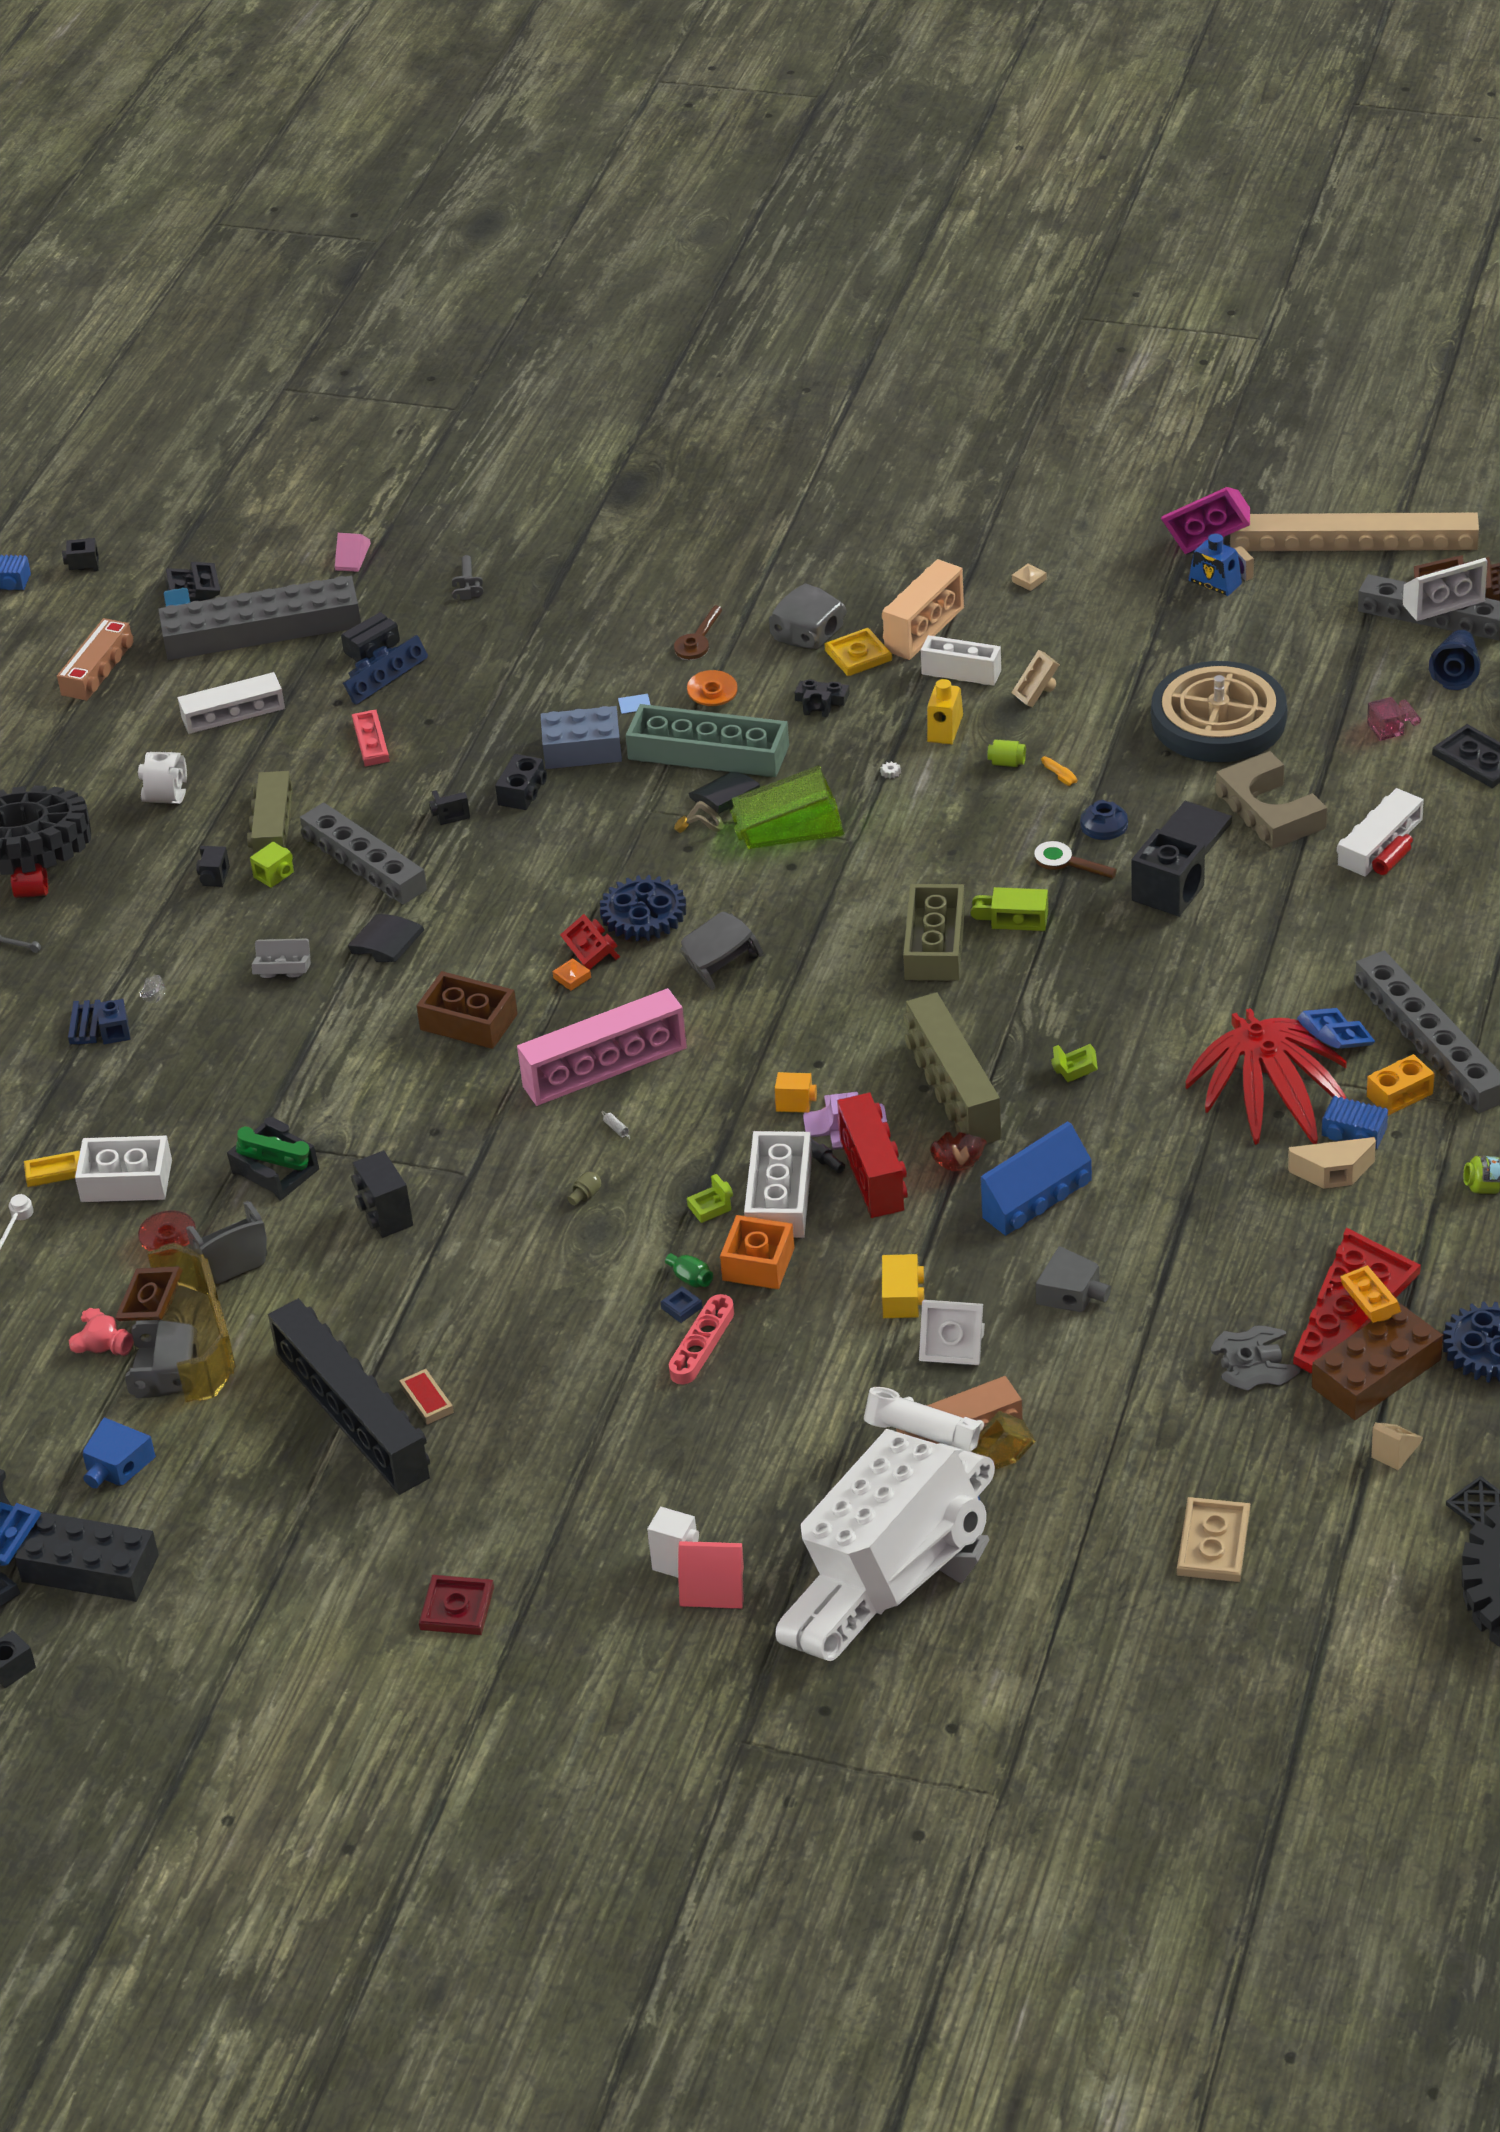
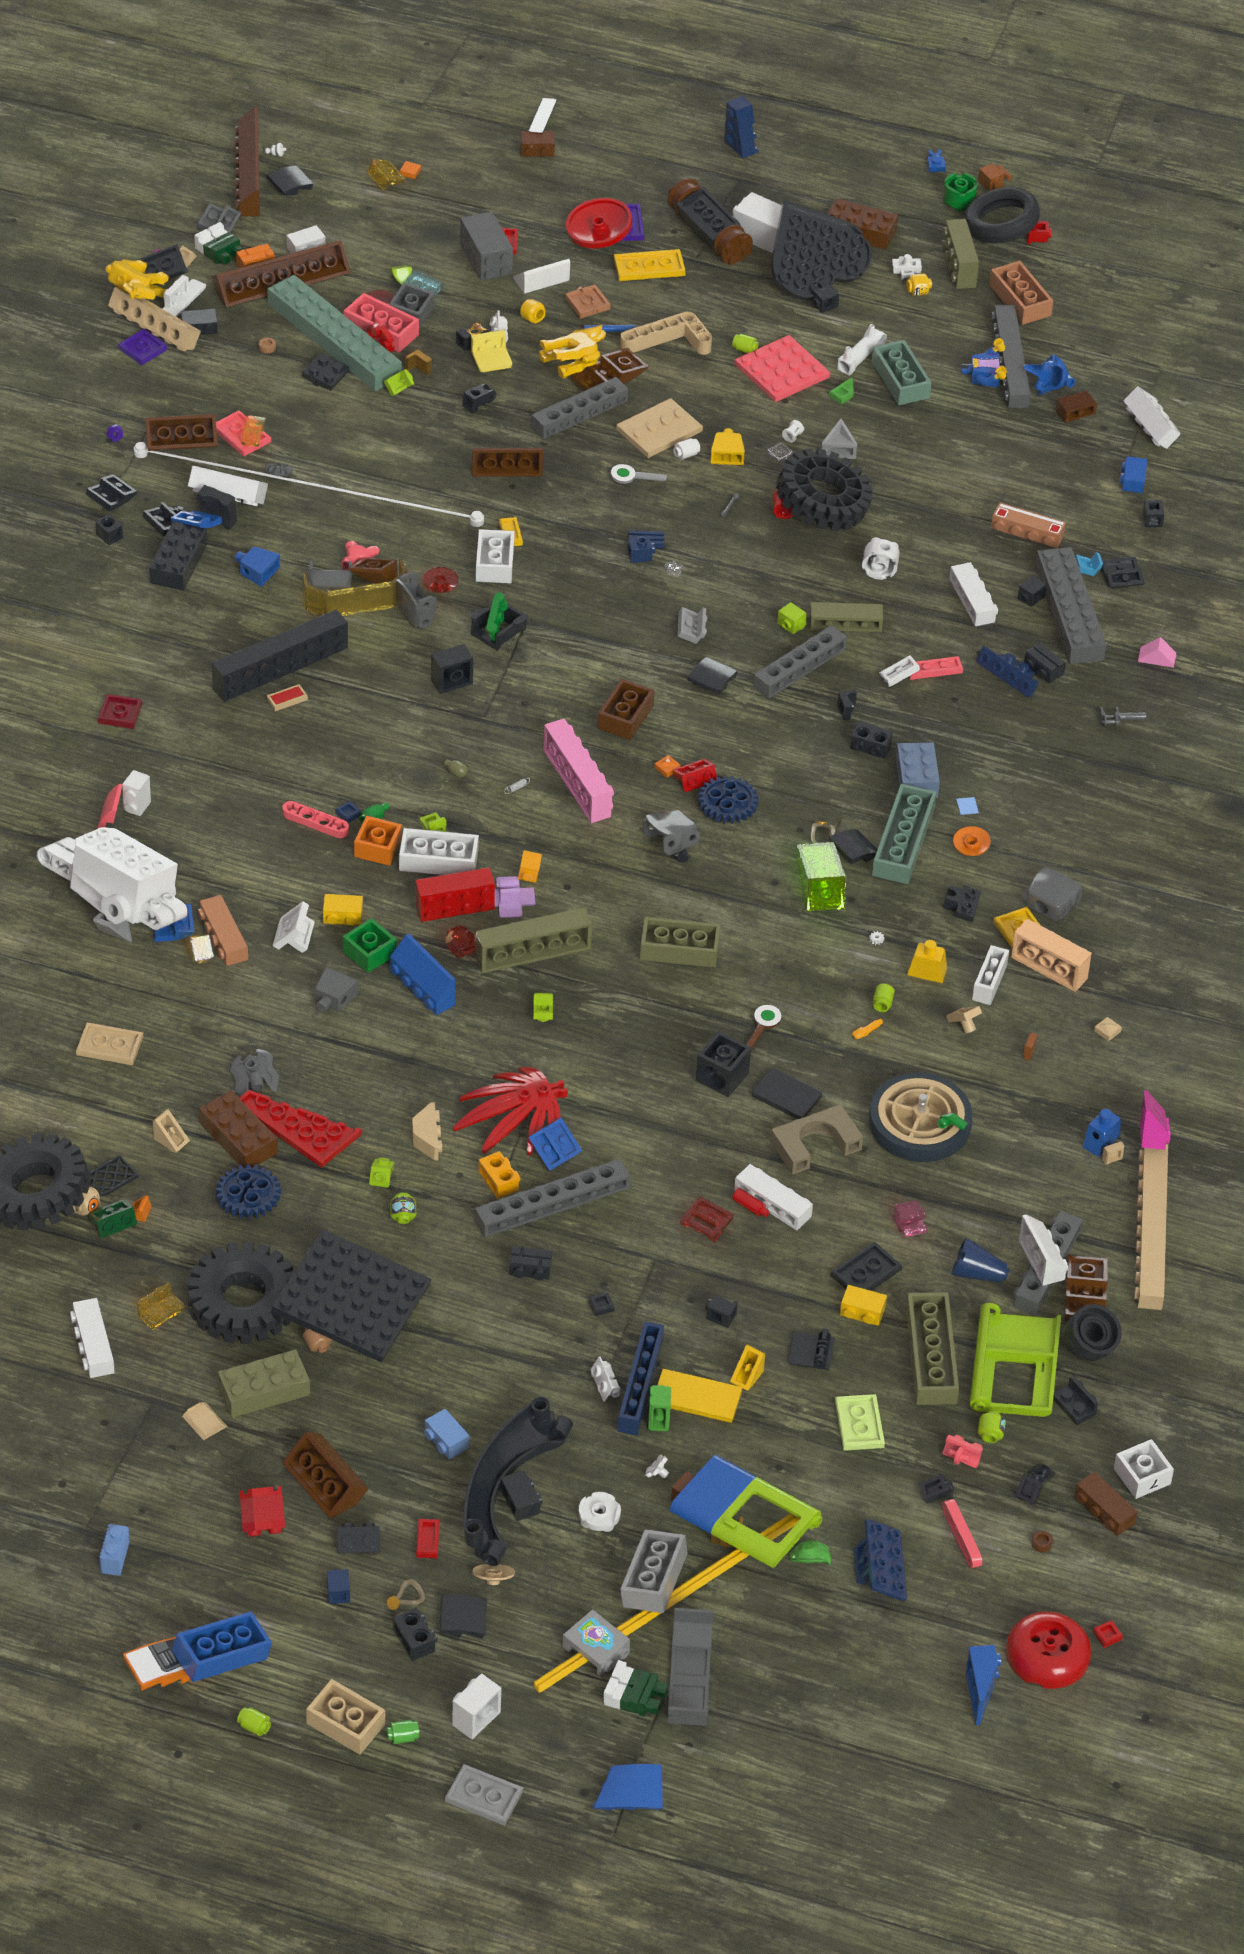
camera: 85 degrees right, 5 degrees up
black brick [196,846,230,887] -> none
reddish brown piece [674,605,722,660] -> none
white piece [864,1387,984,1452] -> none
lime brick [970,887,1048,931] -> none
dark blue piece [1080,800,1128,840] -> none
blue brick [1322,1095,1388,1149] -> none
light orange plate [1340,1265,1401,1323] -> none
none -> green brick [343,918,397,973]
none -> lime bracket [369,1158,395,1188]
none -> clear red plate [681,1196,734,1242]
none -> white tile [879,656,920,687]
none -> green arm [937,1113,968,1131]
none -> black brick [1018,576,1047,607]
none -> dark orange tile [1023,1033,1038,1061]

